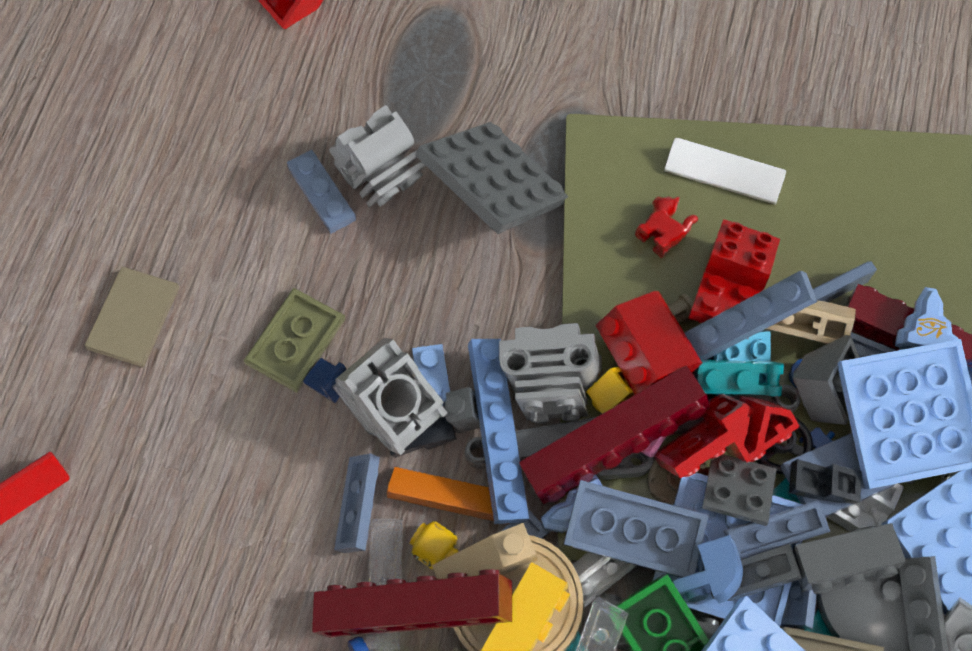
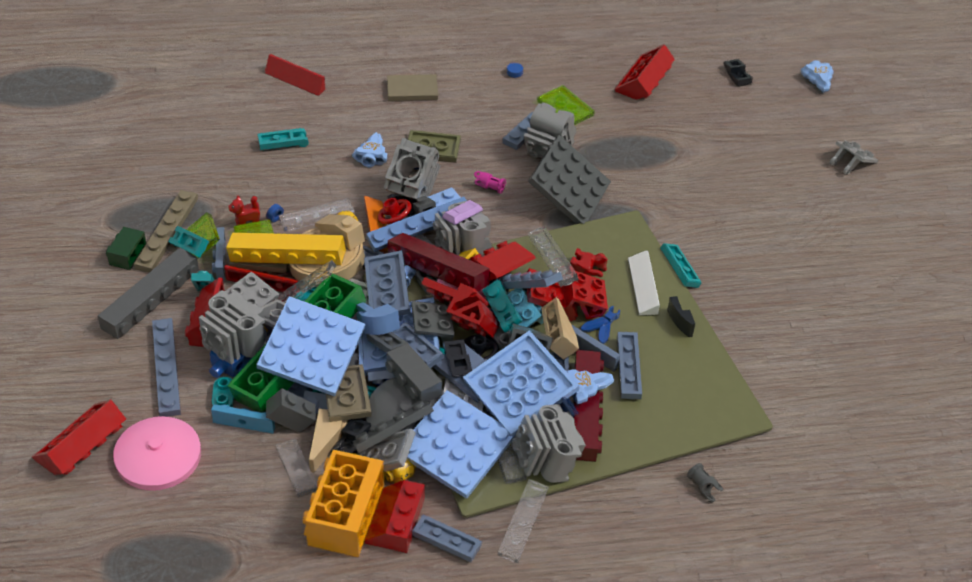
camera: 70 degrees right, 20 degrees down
dark red brick [312,569,512,638] -> none
sand blue plate [334,453,380,553] -> none
none -> teal plate [258,128,309,150]
none -> light blue rock [352,132,387,167]
none -> red piece [378,198,412,224]
none -> lavender tile [442,200,483,225]
none -> dark pink piece [474,171,506,194]
none -> blue tile [507,63,523,78]
none -> clear plate [528,226,578,287]
none -> clear neon green tile [537,85,595,125]
none -> blue piece [581,306,620,344]
none -> sand blue plate [617,332,642,399]
none -> teal tile [660,243,702,288]
none -> black slope [667,296,695,337]

